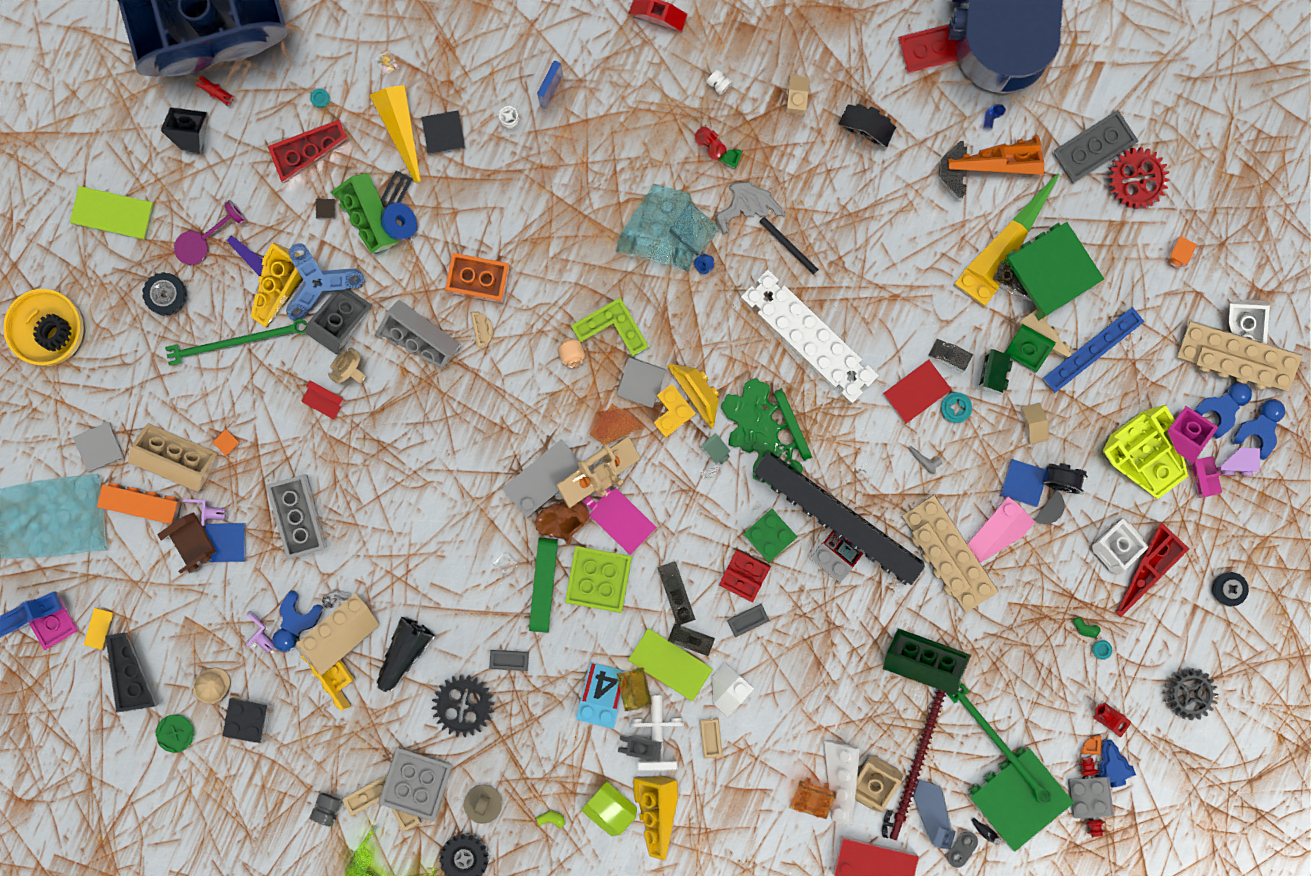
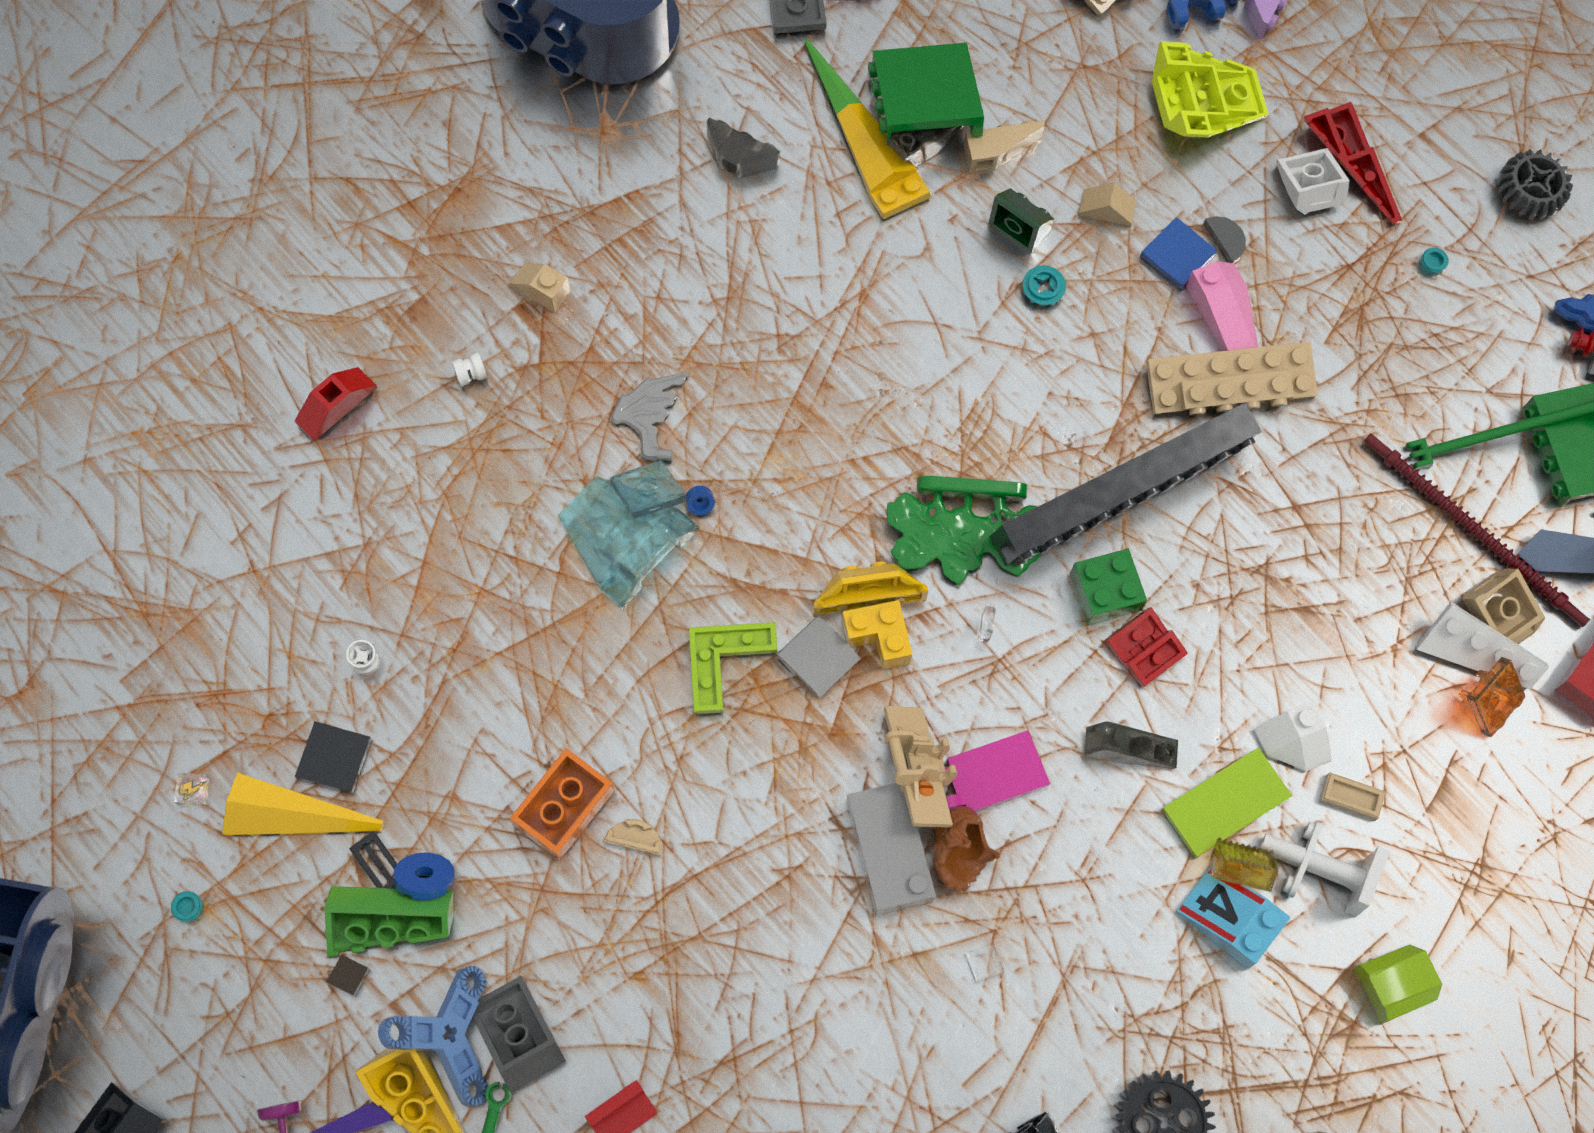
camera: 70 degrees left, 15 degrees down
red pin [196,76,235,106] -> none
red wedge [268,119,348,183] -> none
tan tile [328,347,367,384] -> none
light grey wedge [375,300,461,368] -> none
dark grey tile [489,650,529,671] -> none
green beam [529,537,558,633] -> none
lime arm [536,811,565,828] -> none
blue tile [537,60,563,109] -> none
light nougat head [558,338,585,368] -> none
lime plate [565,546,632,613] -> none
clear orange wing [589,403,642,445] -> none
dark grey hinge [618,736,662,761] -> none
yellow wedge [633,776,678,861] -> none
clear smoke slope [668,623,715,656] -> none
red piece [694,126,727,161] -> none
sand green slope [701,433,730,464] -> none
green tile [718,149,743,168] -> none
dark grey tile [727,604,770,638] -> none
white brick [740,270,879,405] -> none
black bar [759,217,819,275] -> none
light grey slope [809,530,863,583] -> none
black brick [838,104,896,147] -> none
black piece [882,810,894,838] -> none
red tile [883,359,952,424] -> none
dark green slope [883,628,971,696] -> none
red tile [898,24,958,74] -> none
light grey bar [909,446,943,474] -> none
clear smoke slope [928,339,973,373] -> none
orange wedge [948,135,1045,175] -> none
clear blue arm [983,104,1006,129] -> none
green tile [1004,324,1056,372] -> none
blue plate [1042,307,1145,393] -> none
black wheel [1042,463,1088,494] -> none
green arm [1072,616,1101,638] -> none
orange tile [1080,735,1101,755] -> none
red bracket [1094,703,1131,738] -> none
dark pink slope [1168,406,1218,463] -> none
dark pink panel [1191,456,1222,498] -> none
black wheel [1213,572,1249,607] -> none

